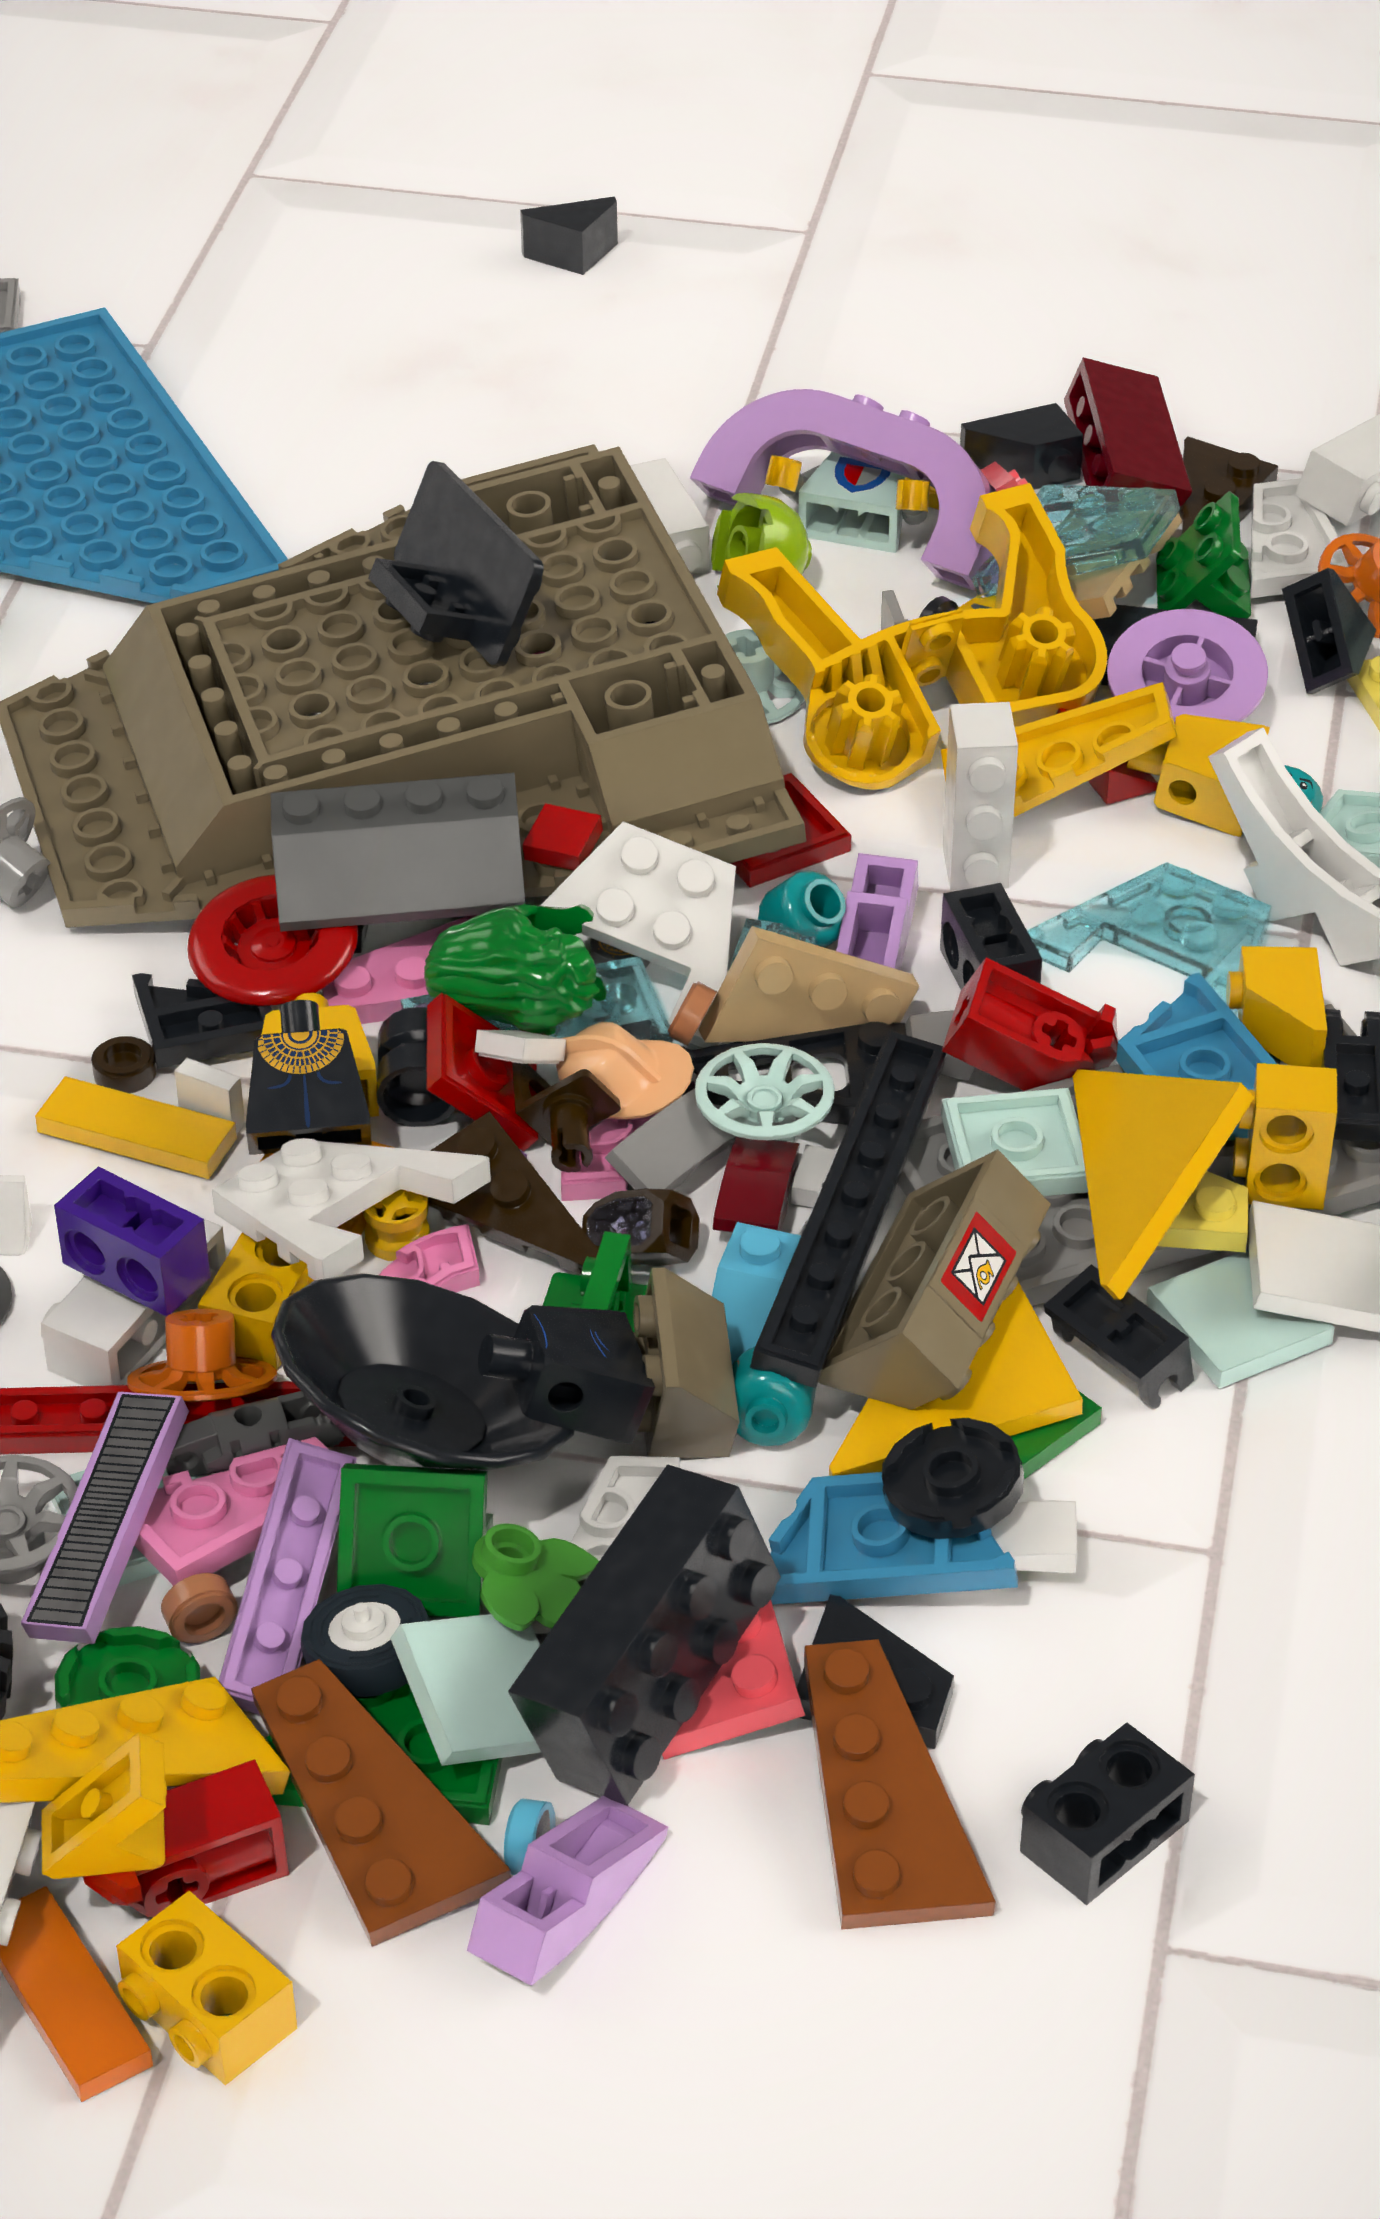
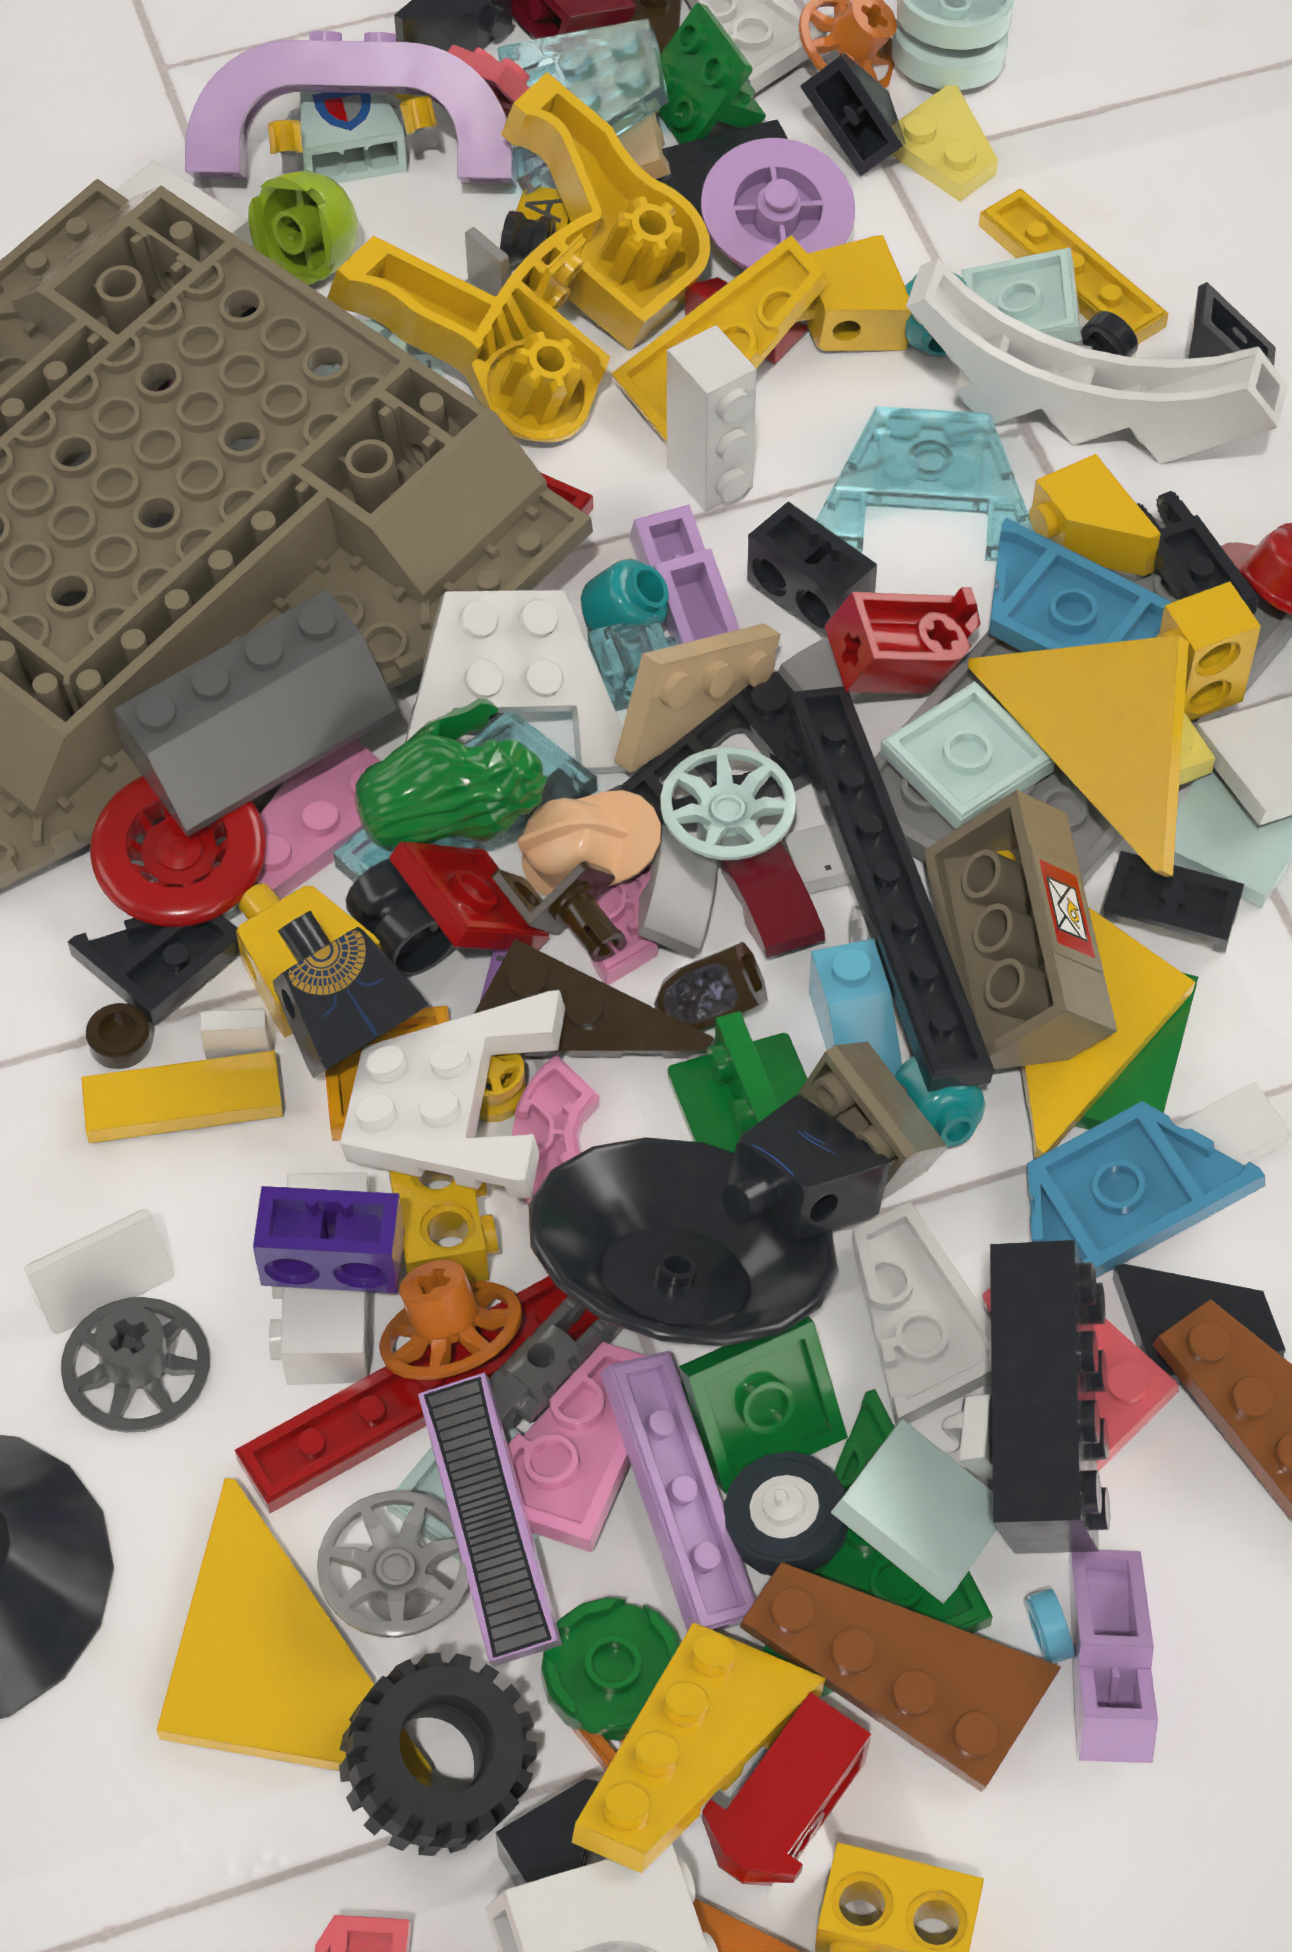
camera: 30 degrees left, 15 degrees up
yellow slope [41,1732,167,1879] -> none
nougat tile [161,1573,238,1643] -> none
black bracket [368,461,544,666] -> none
bright green plate [471,1523,599,1631] -> none
white tile [475,1030,567,1064] -> none
red tile [522,803,603,870] -> none
nougat tile [667,981,717,1047] -> none
black tile [881,1418,1024,1539] -> none

